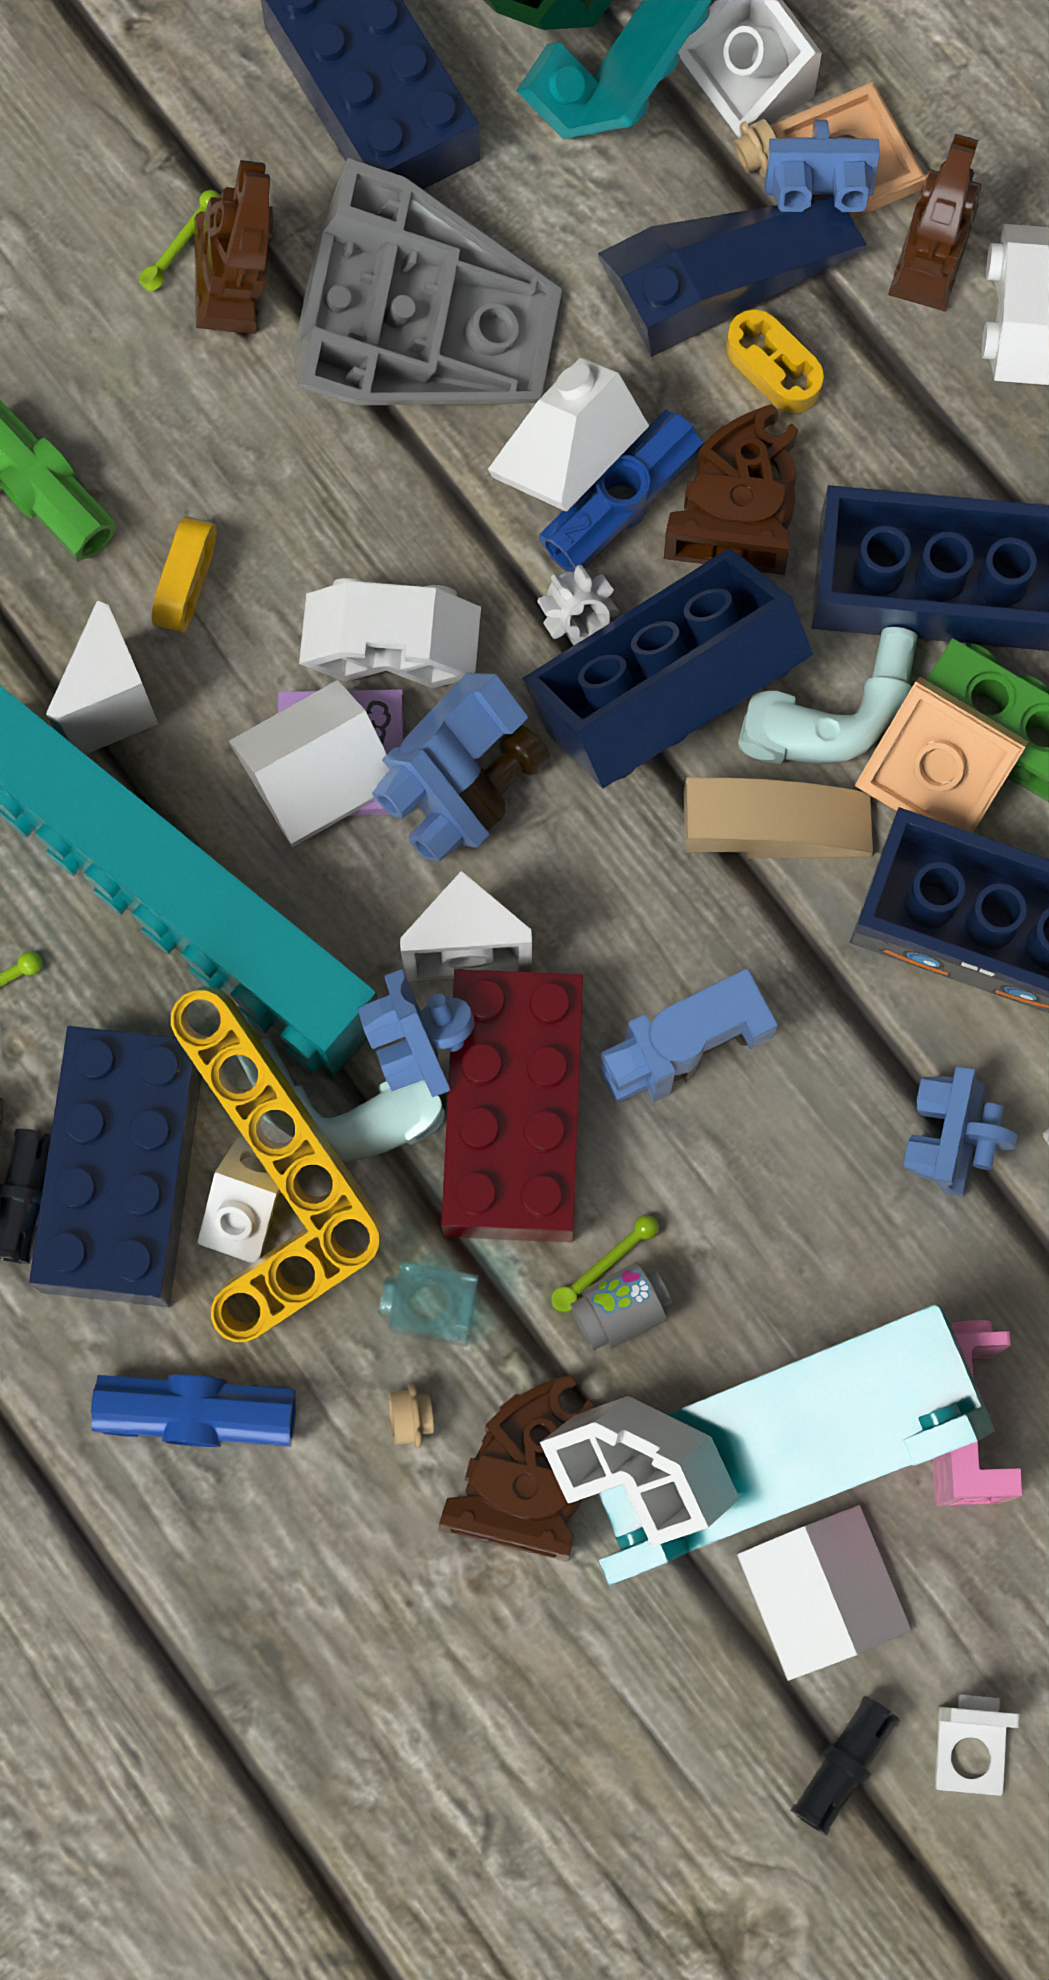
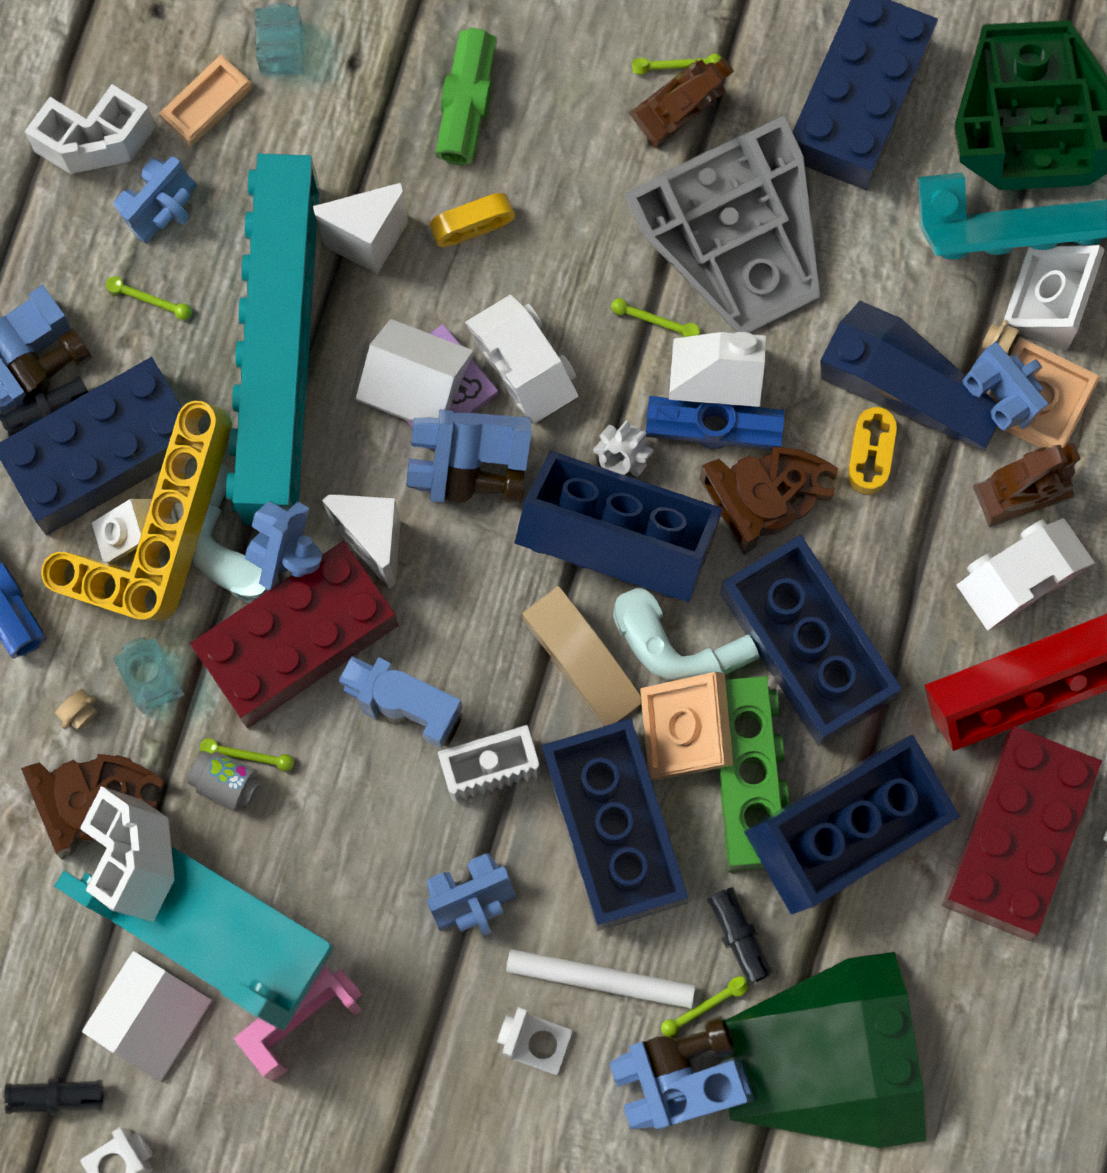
camera: 55 degrees right, 0 degrees up
none -> white brick [437,725,540,803]
none -> lime hinge [611,298,700,337]

